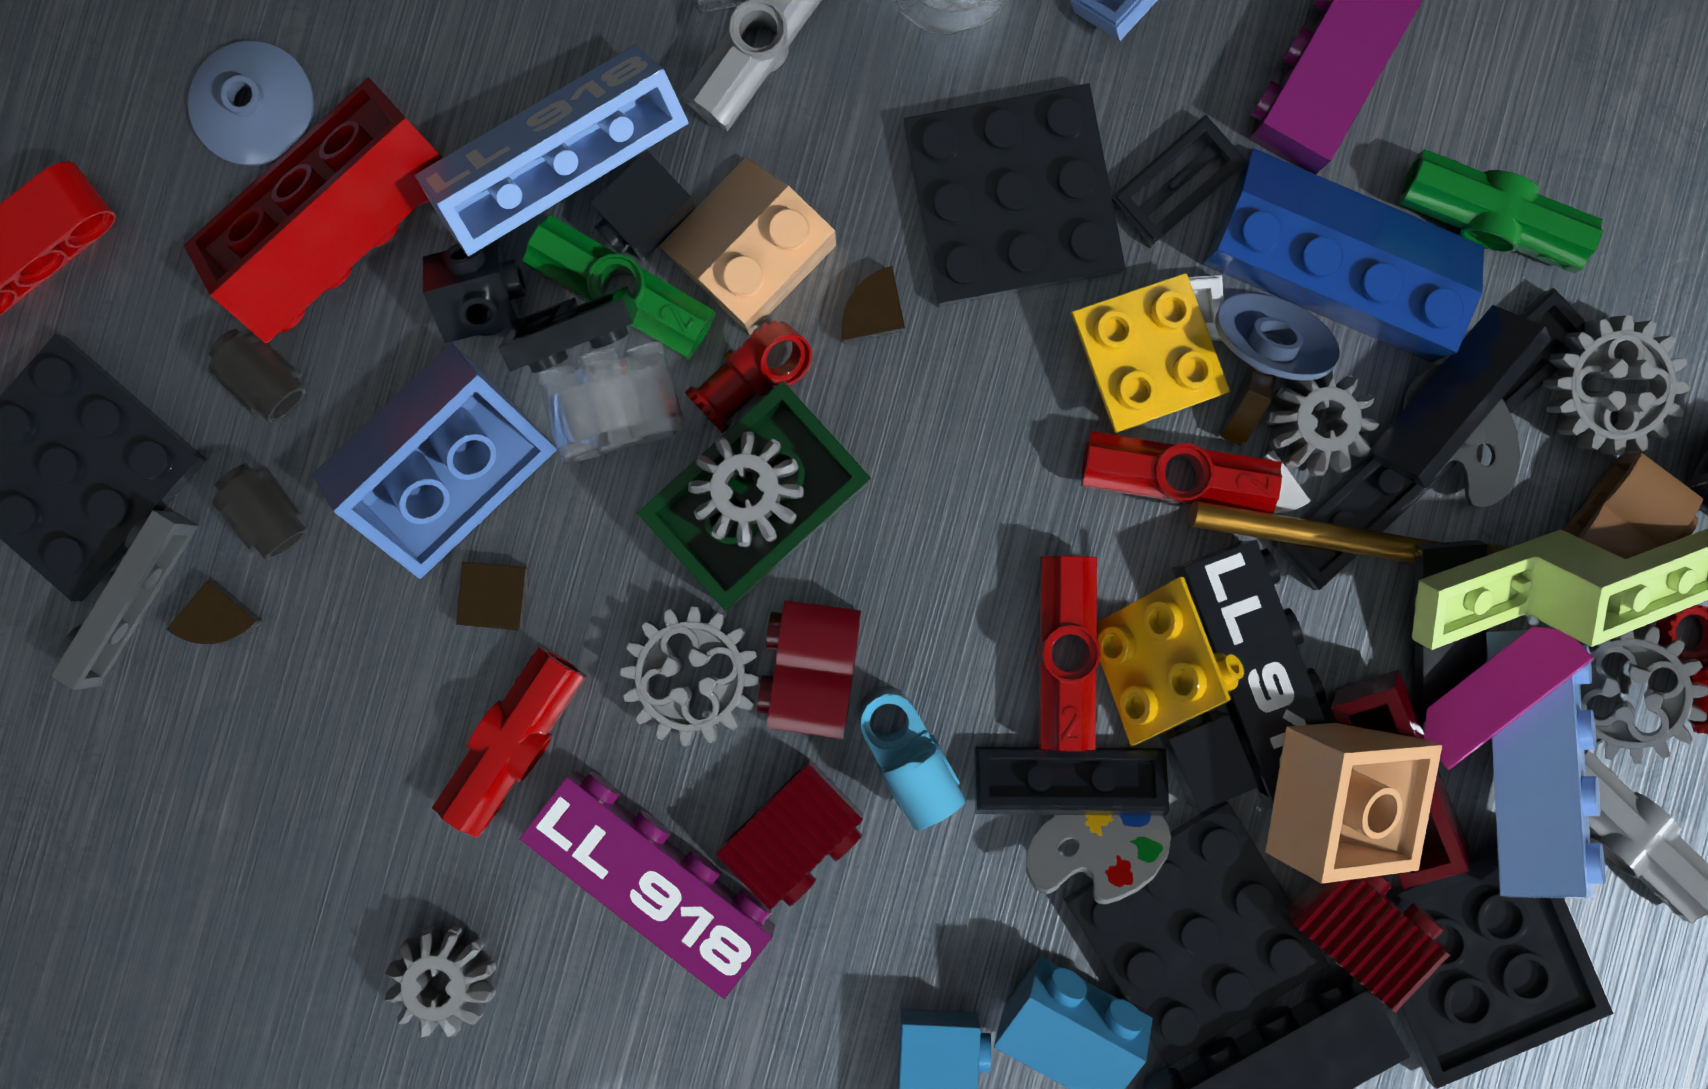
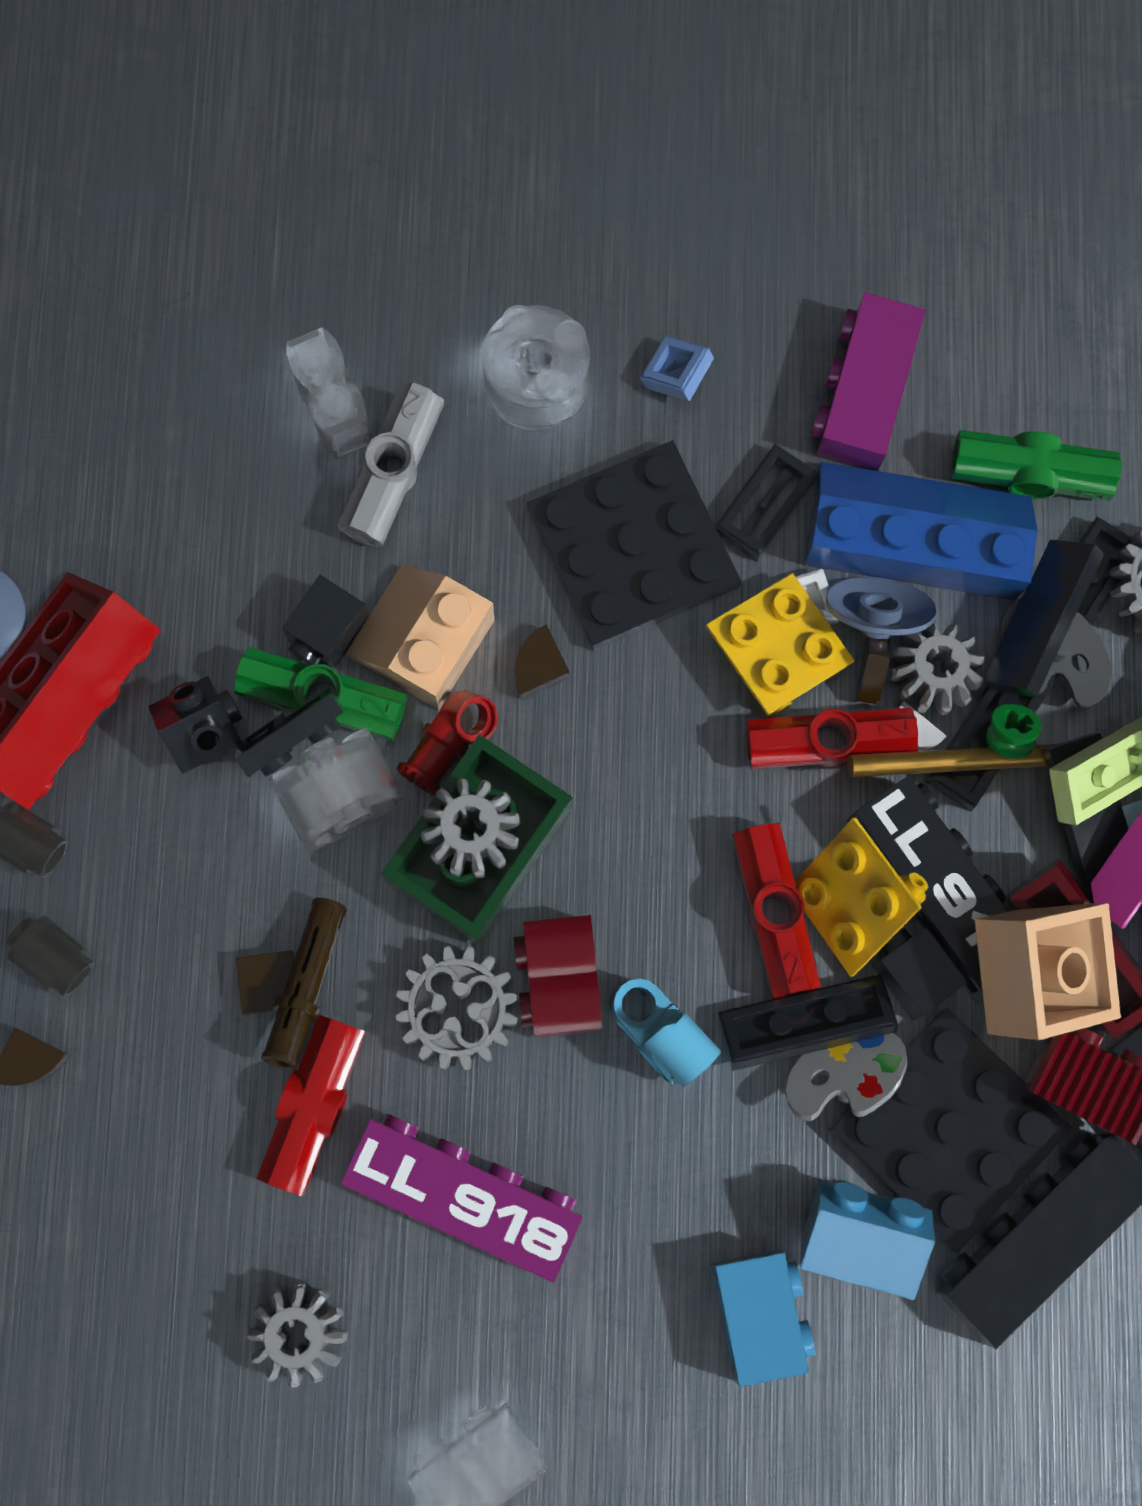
camera: 15 degrees left, 10 degrees down
medium blue slope [312,342,558,579] -> none
light blue brick [414,45,689,256] -> none
dark red brick [716,759,863,910] -> none
none -> dark brown pin [261,897,347,1070]
none -> green bush [986,704,1042,759]

